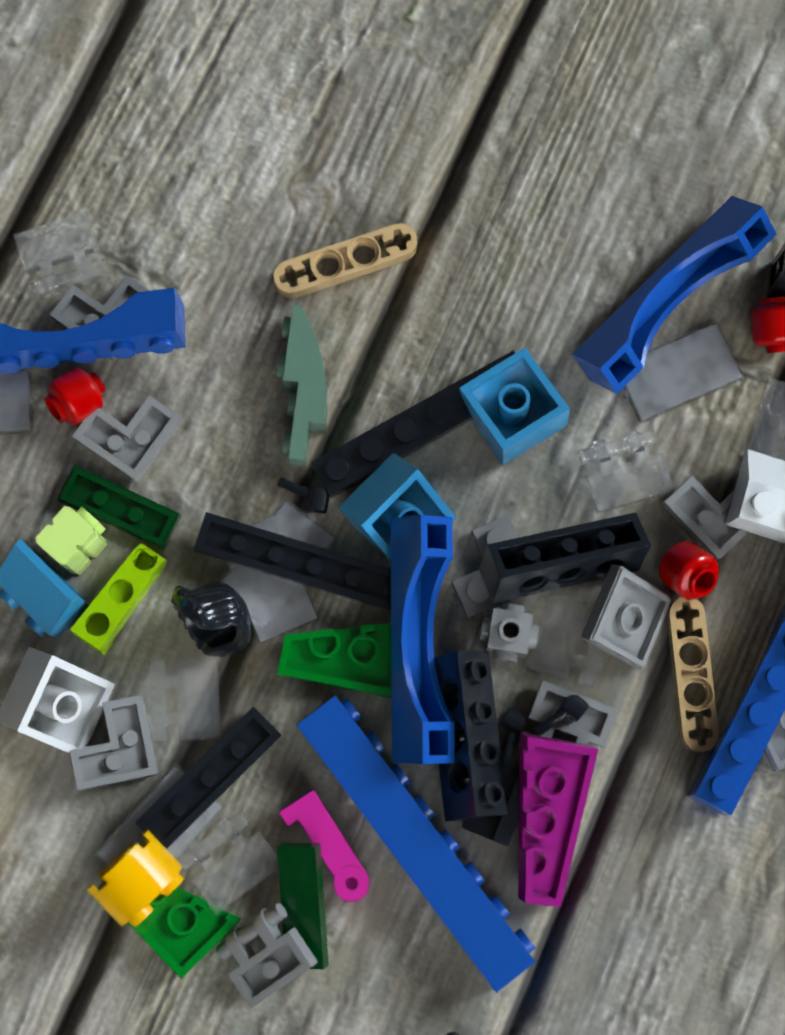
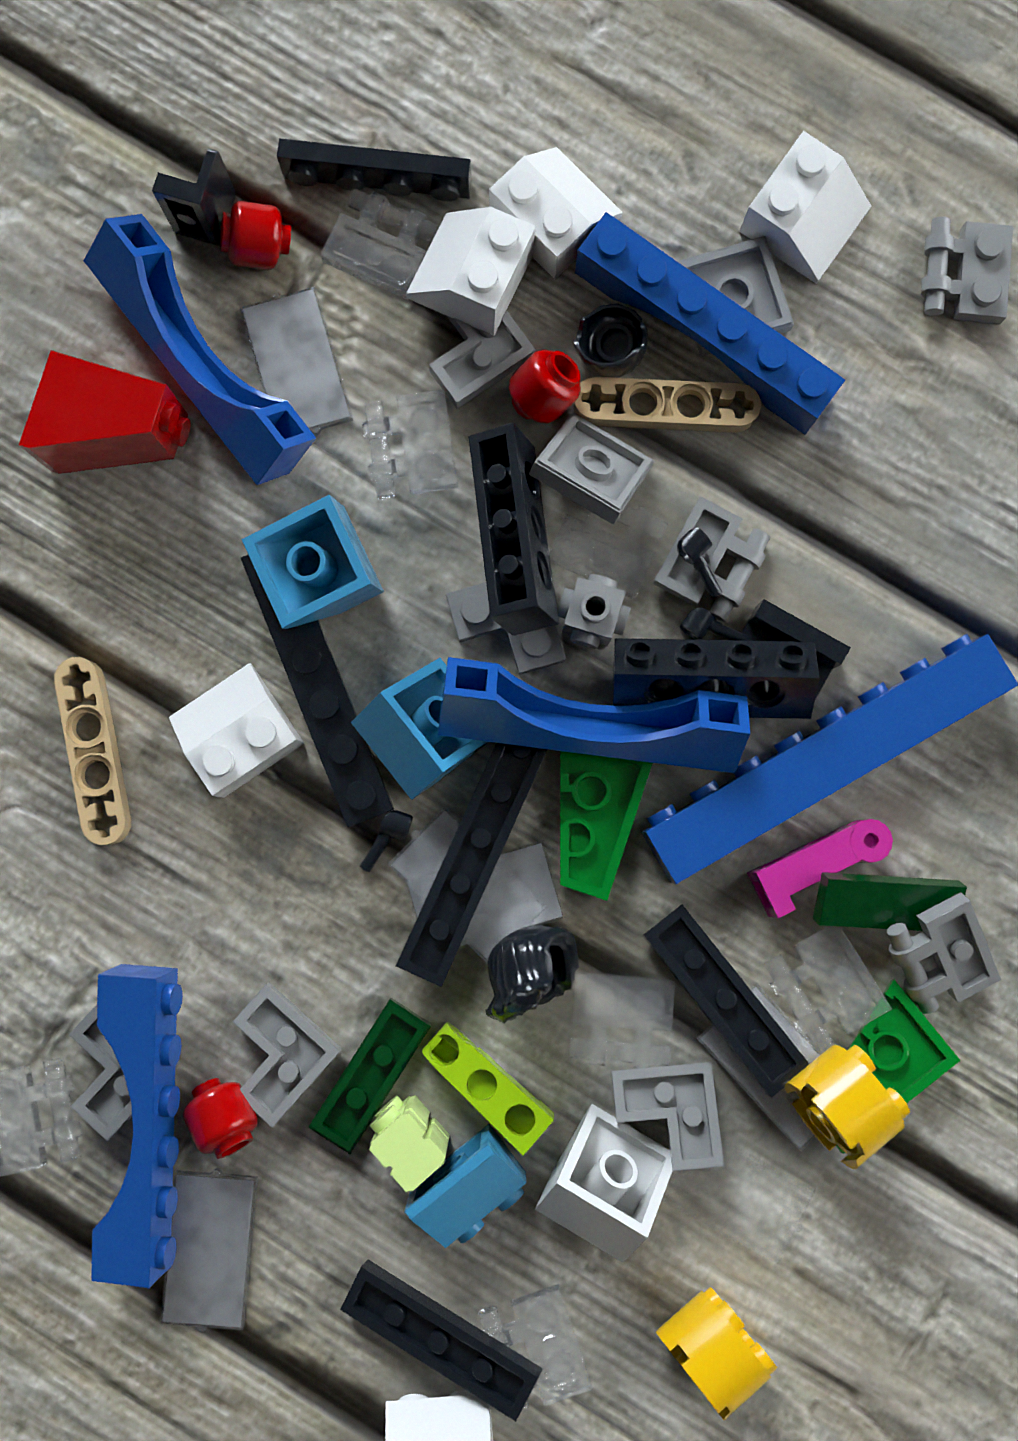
camera: 85 degrees left, 5 degrees up
sand green slope [277,305,328,468] -> none
magenta wing [518,733,598,907] -> none
none -> red slope [19,350,191,474]
none -> white slope [169,663,305,798]
none -> black hair [573,303,649,377]

